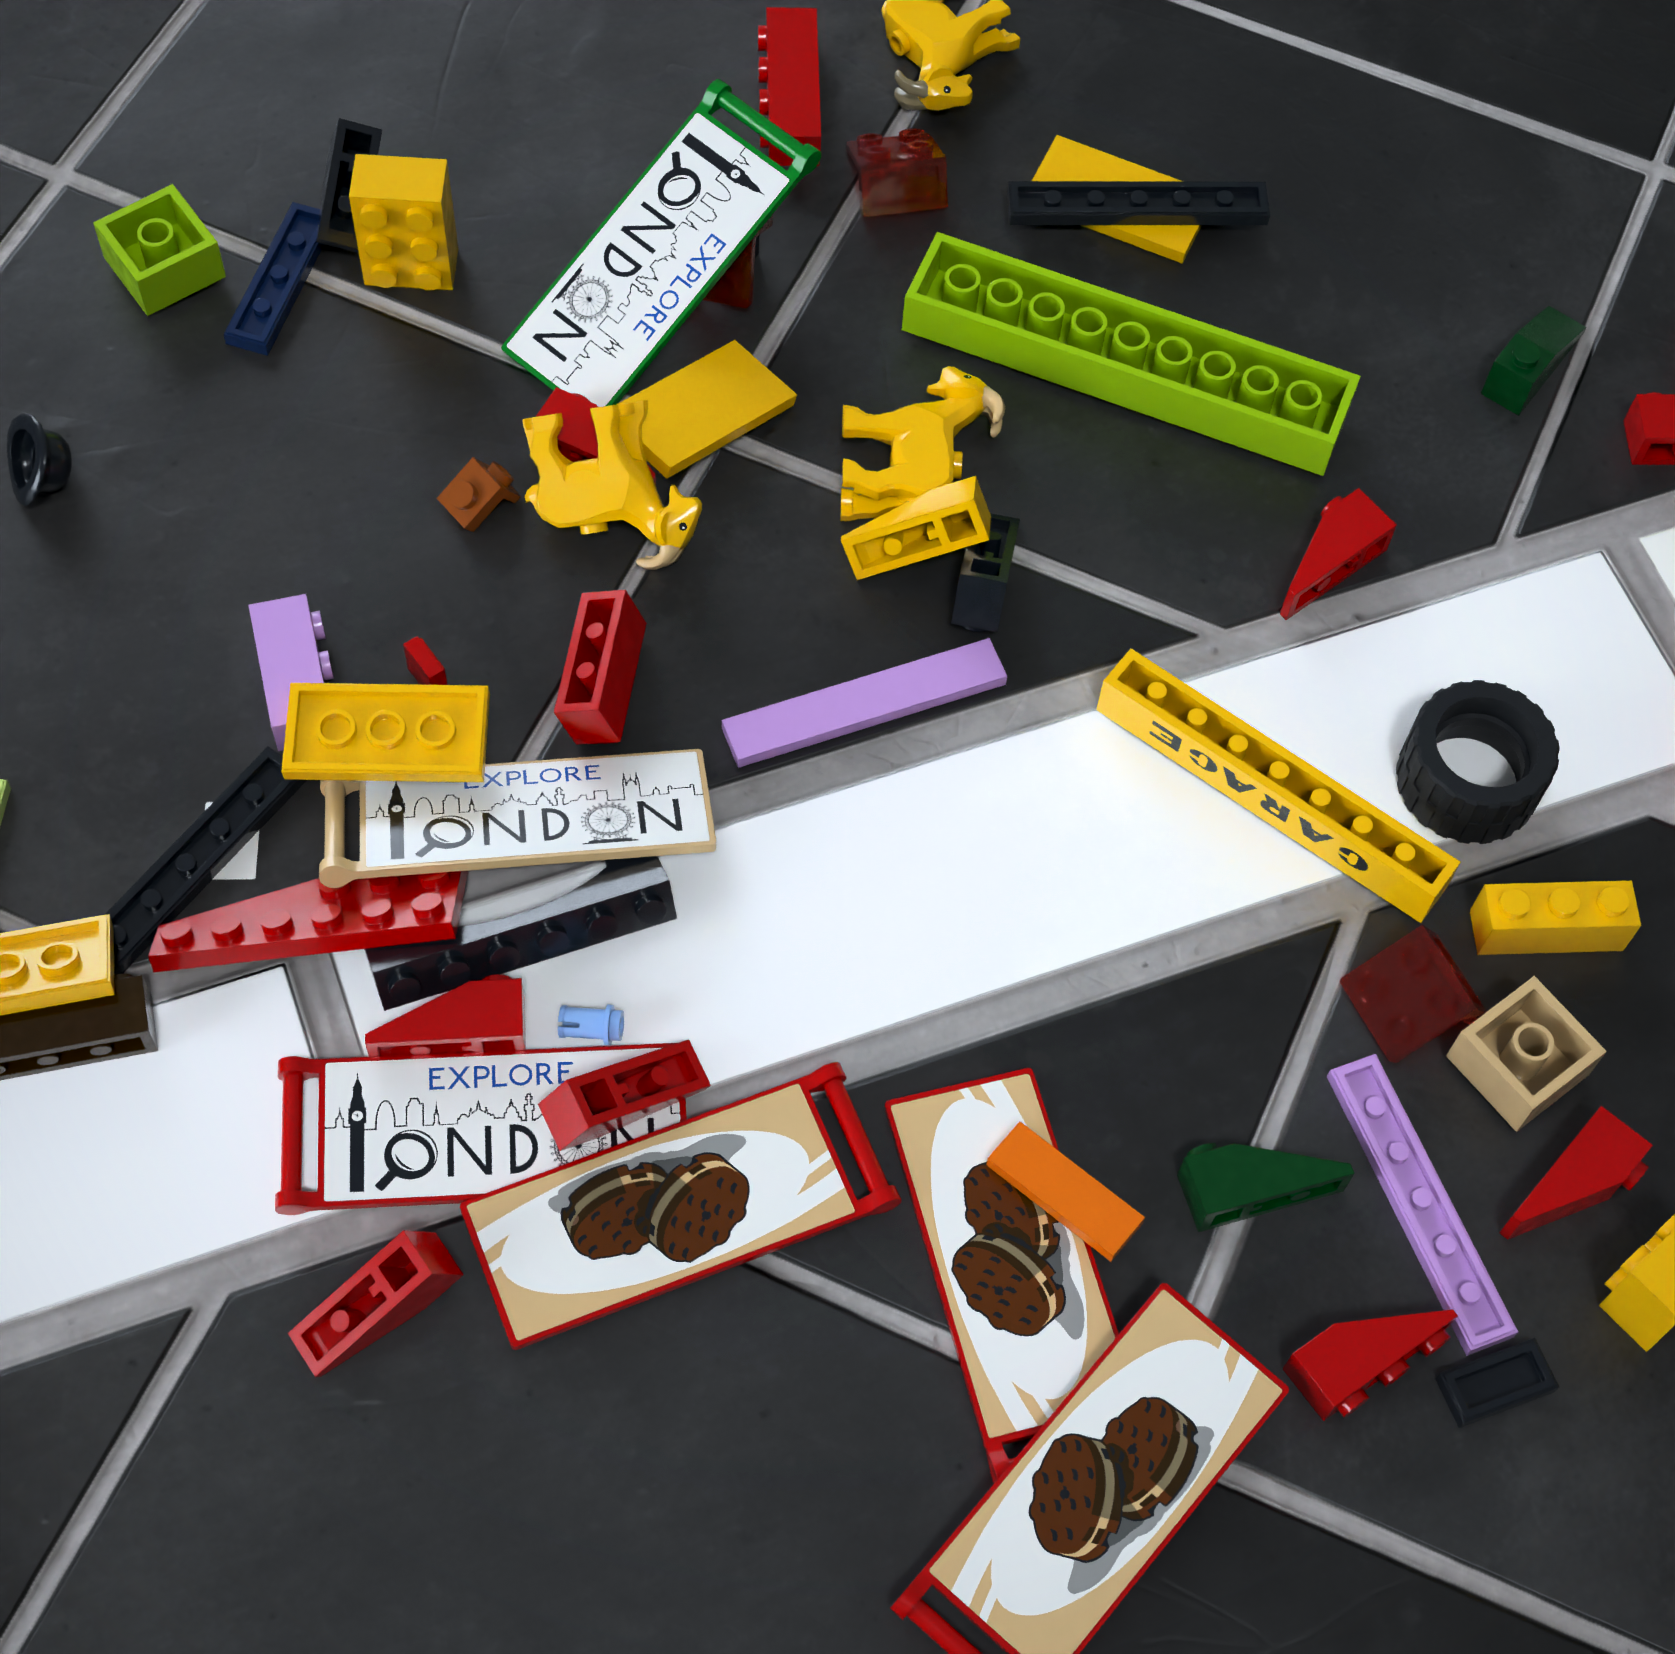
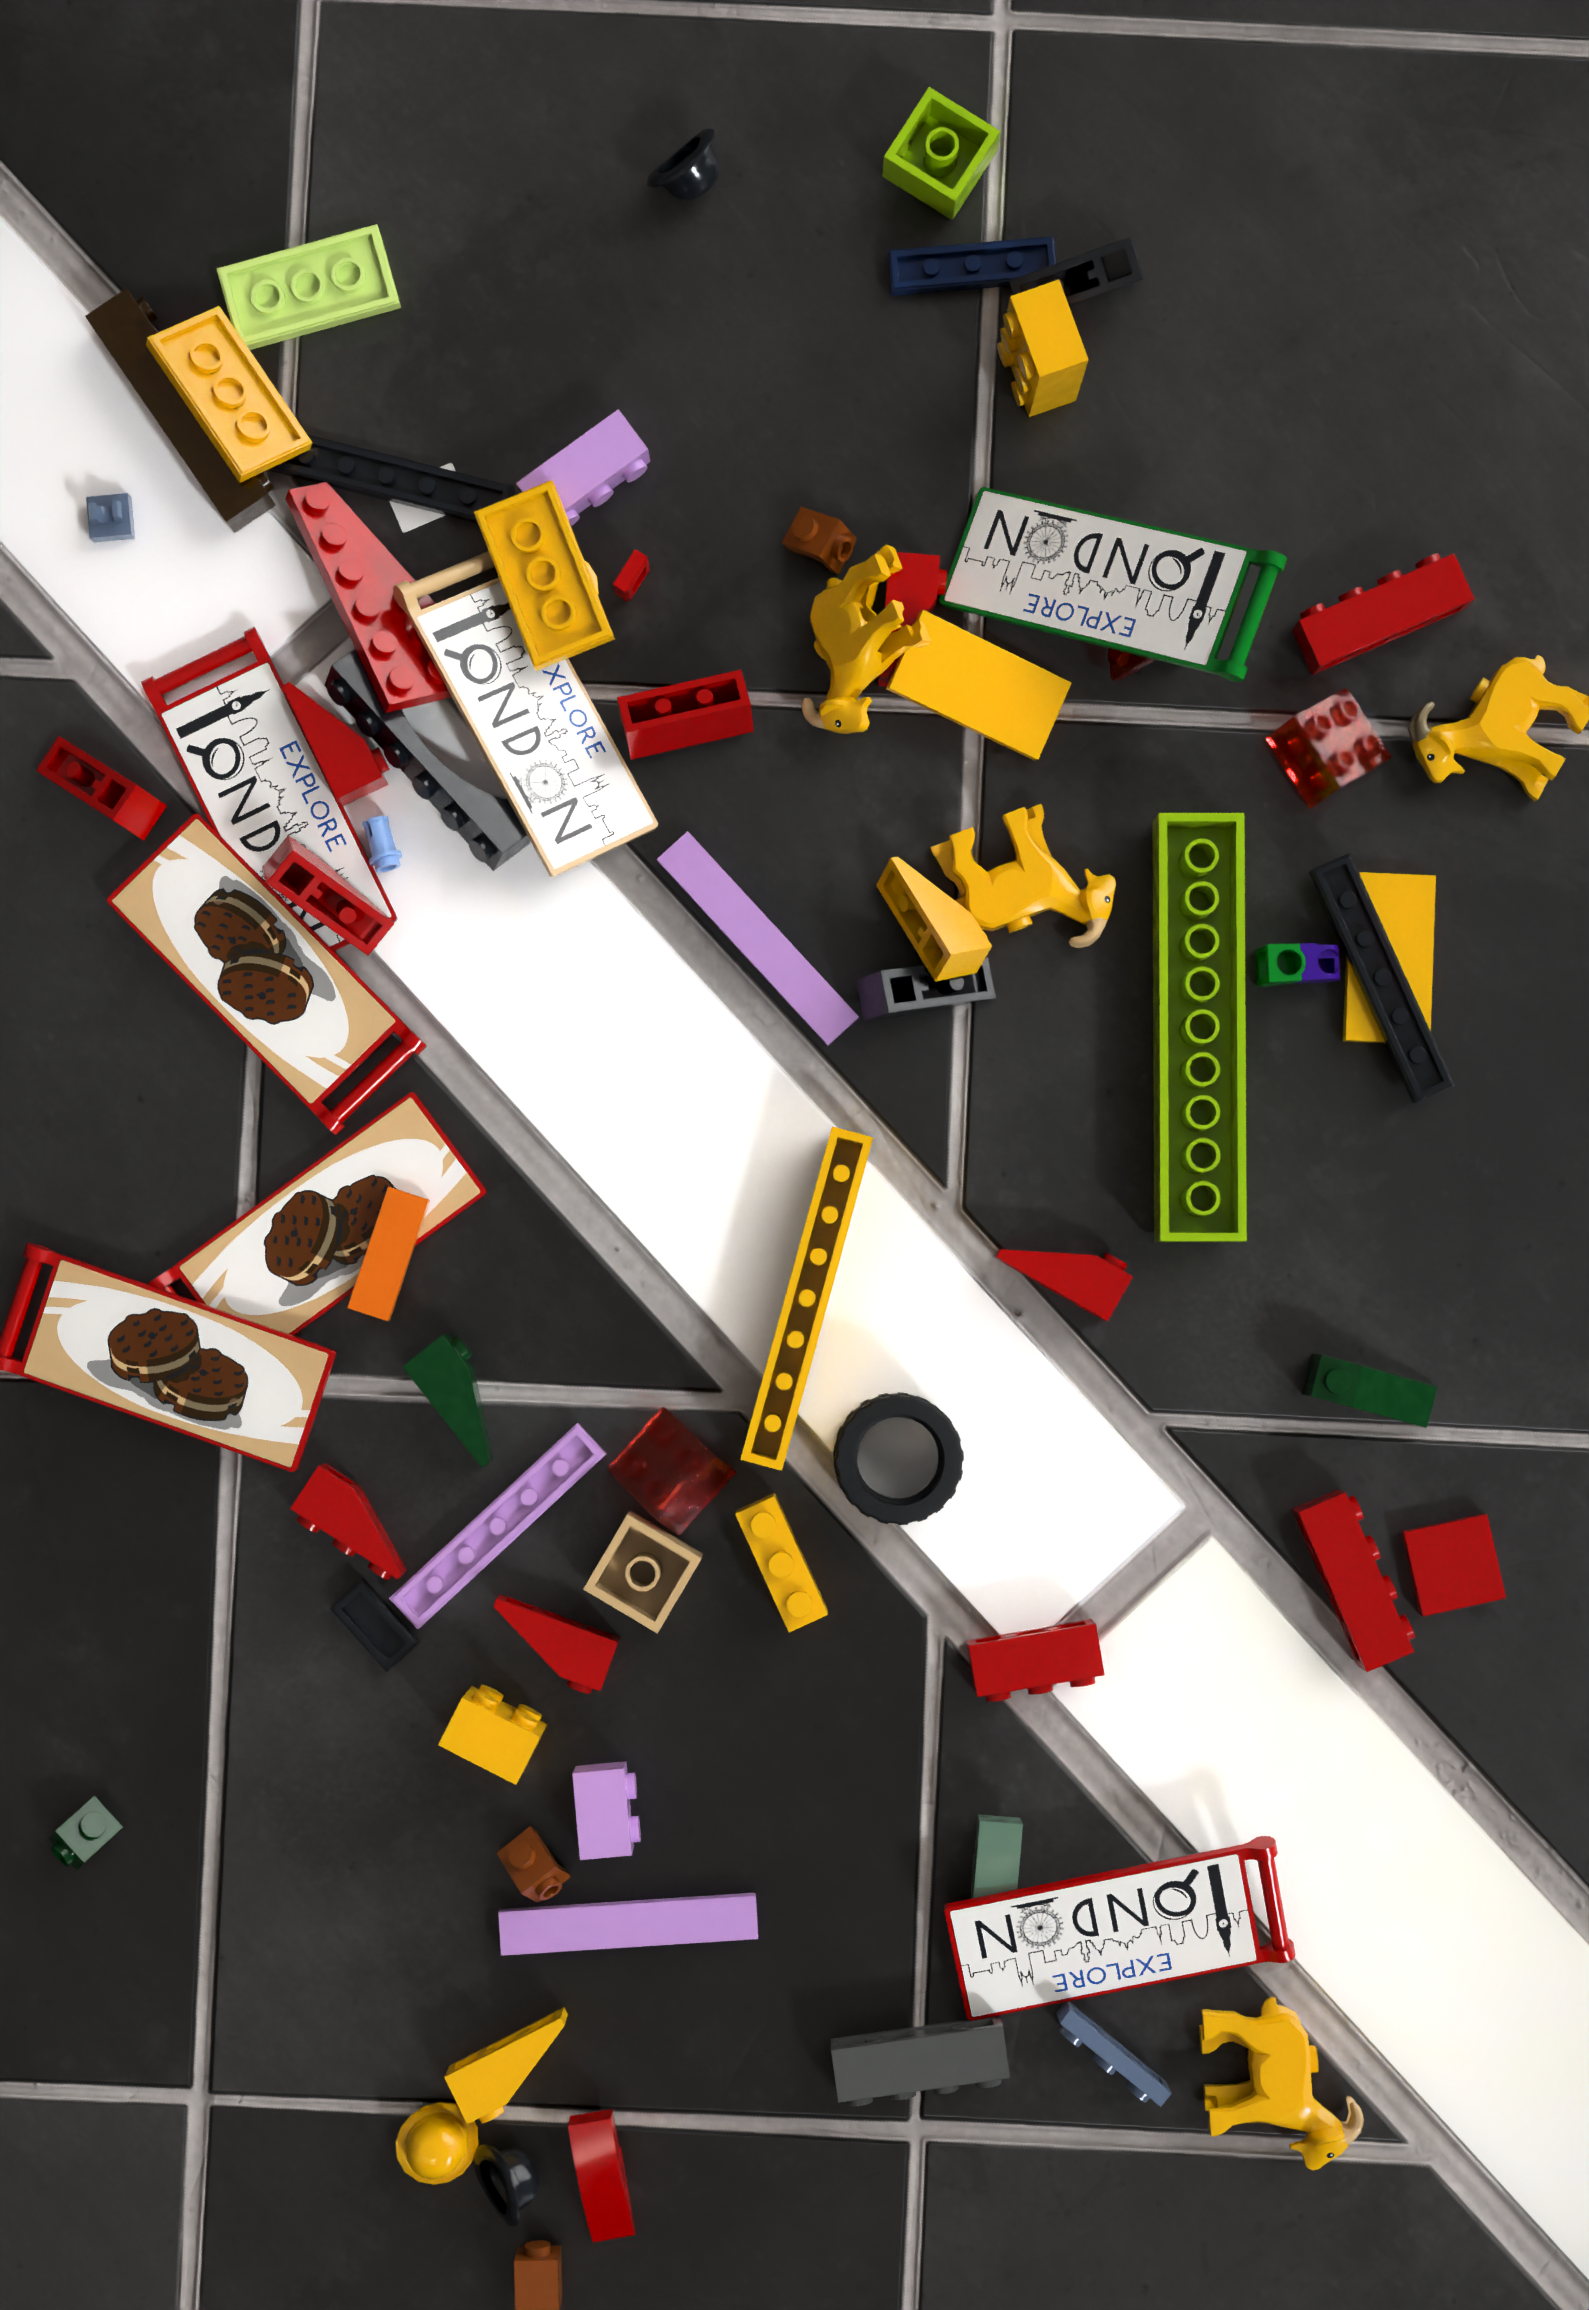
camera: 75 degrees right, 25 degrees up
none -> sand blue tile [86,493,135,543]
none -> leg [1256,943,1340,987]

